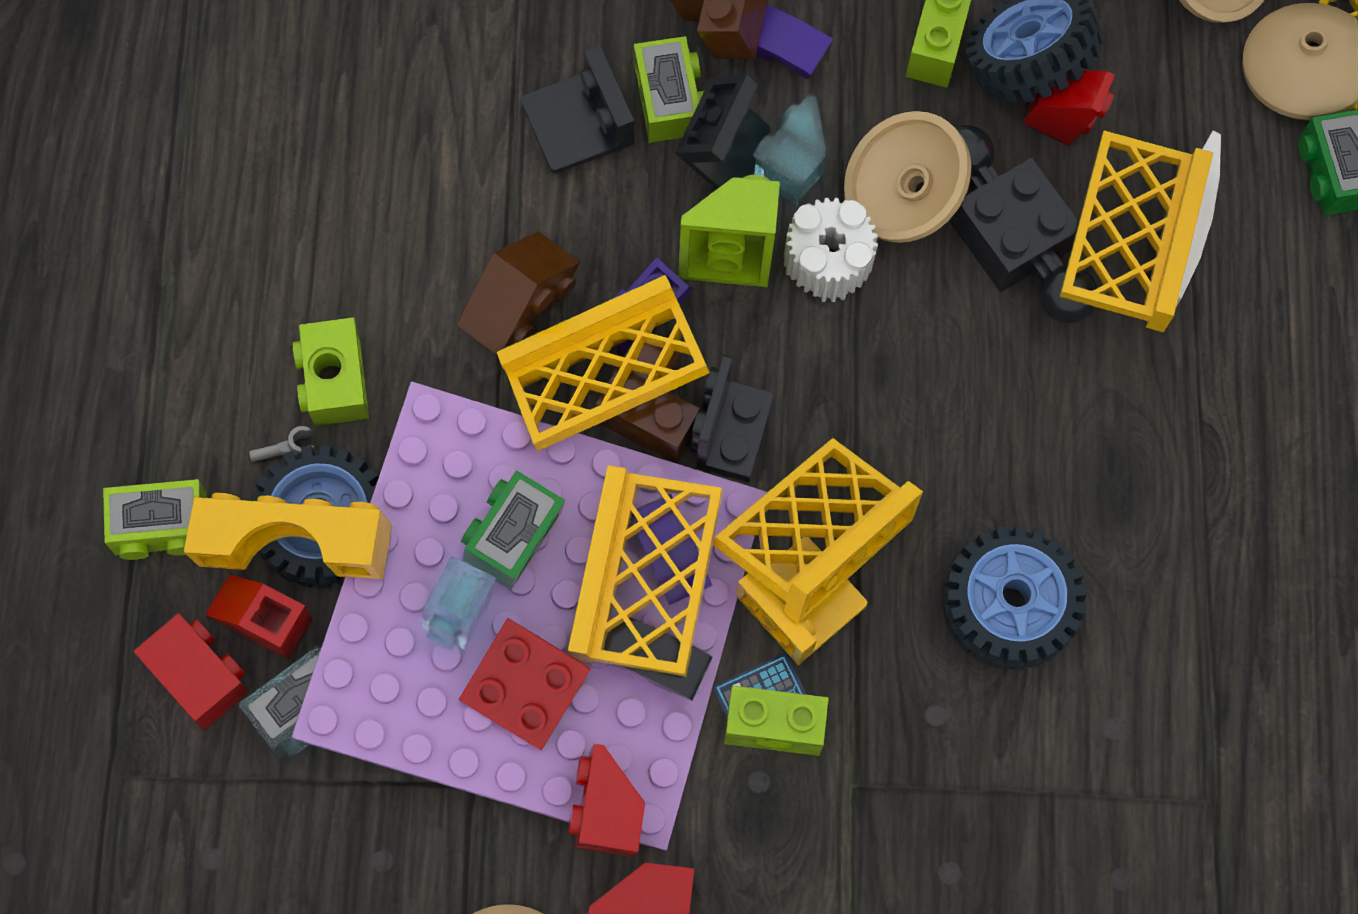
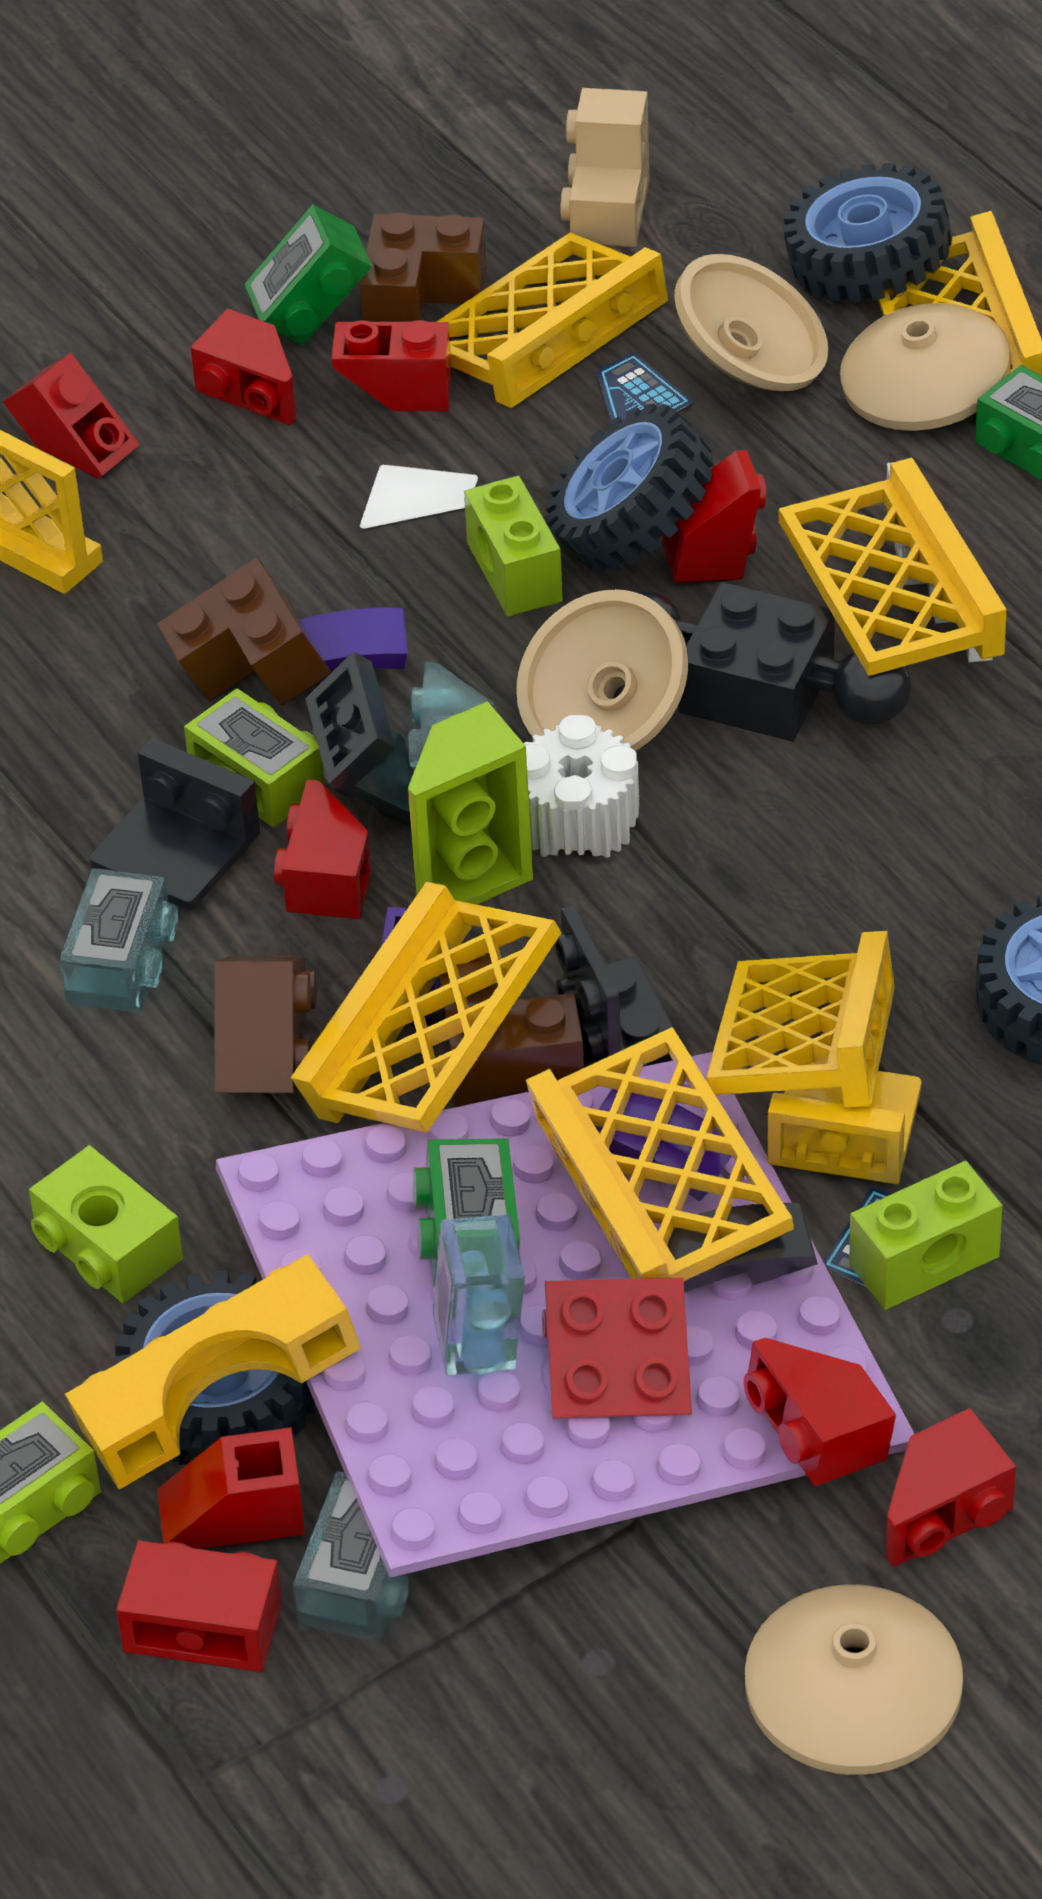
camera: 30 degrees left, 25 degrees down
light grey hand [249,426,315,462] -> none
none -> clear light blue brick [59,868,178,1012]
none -> red slope [274,780,372,919]

